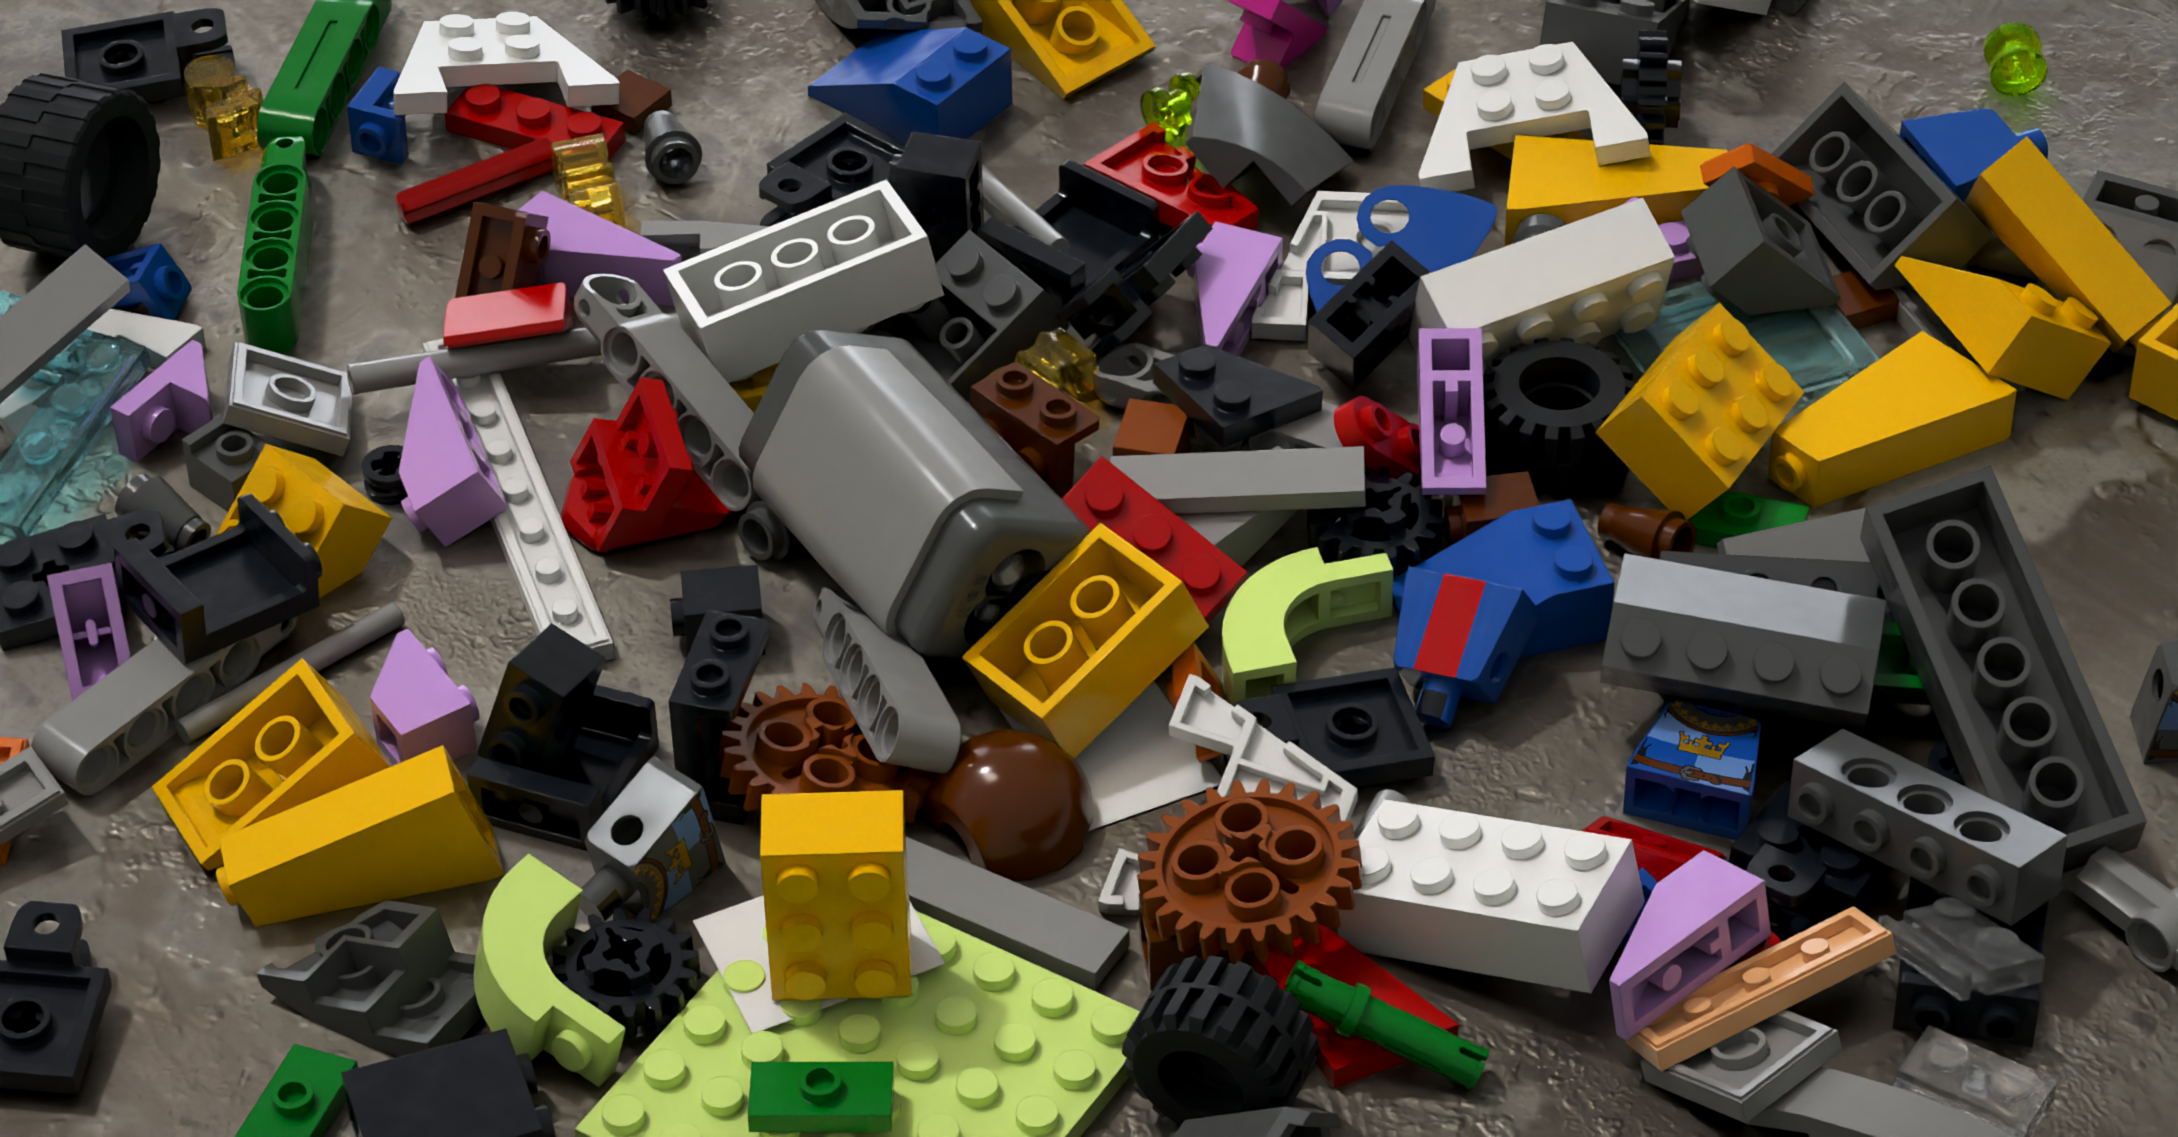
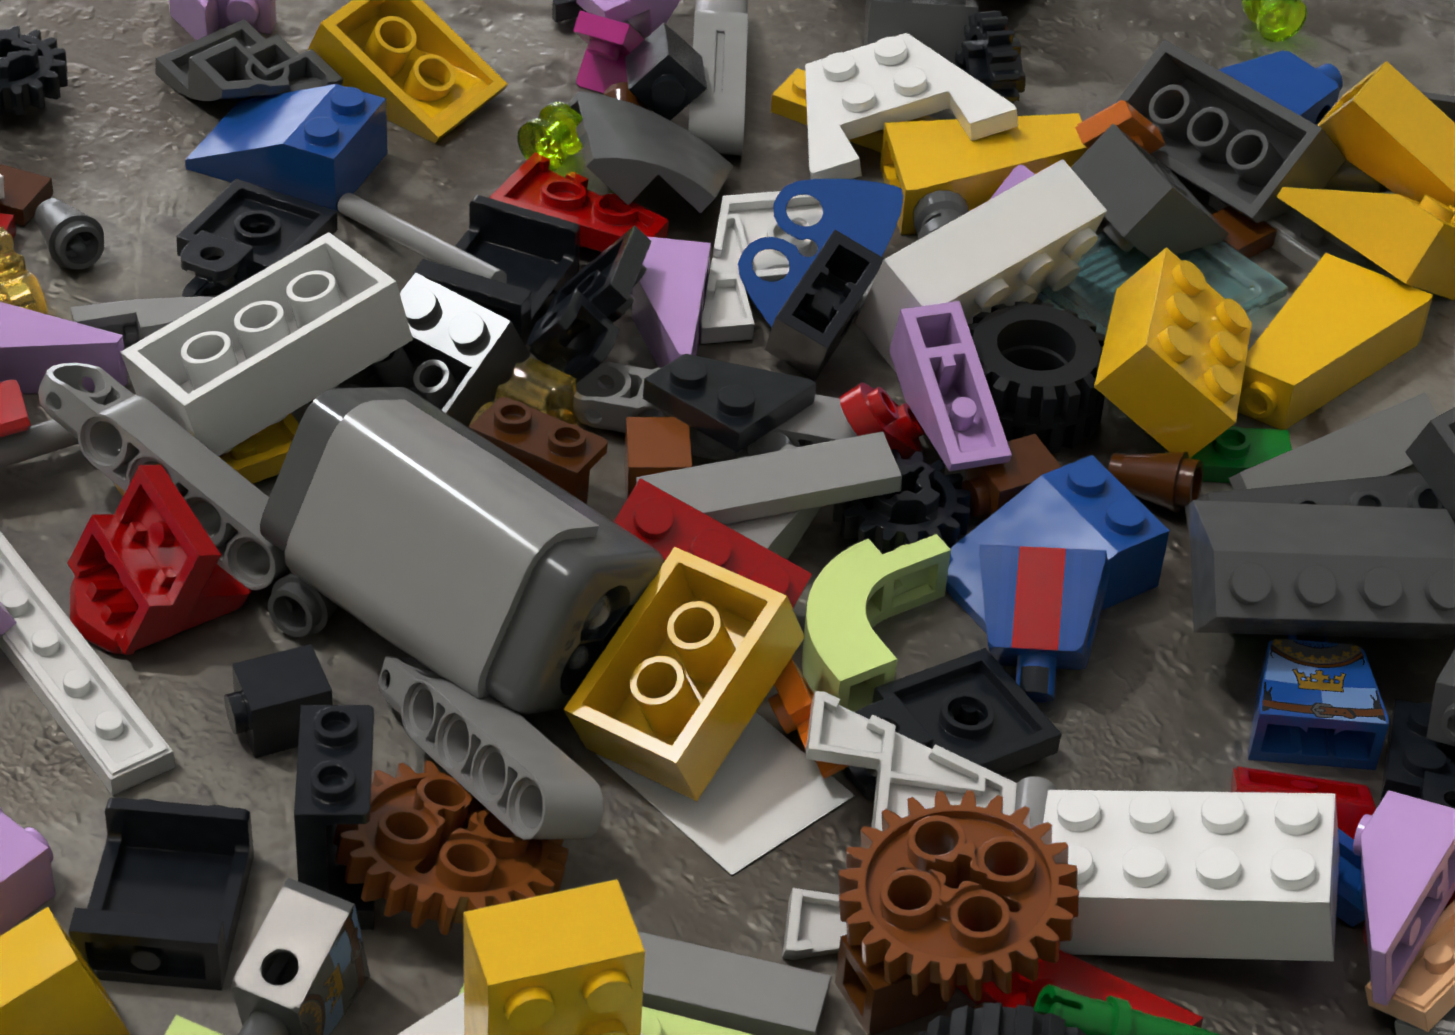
camera: 20 degrees left, 0 degrees up
black brick [476,623,606,774] -> none
black brick [889,132,984,264] -> none
reddish brown cylinder [923,728,1093,881] -> none
none -> black brick [625,23,707,121]

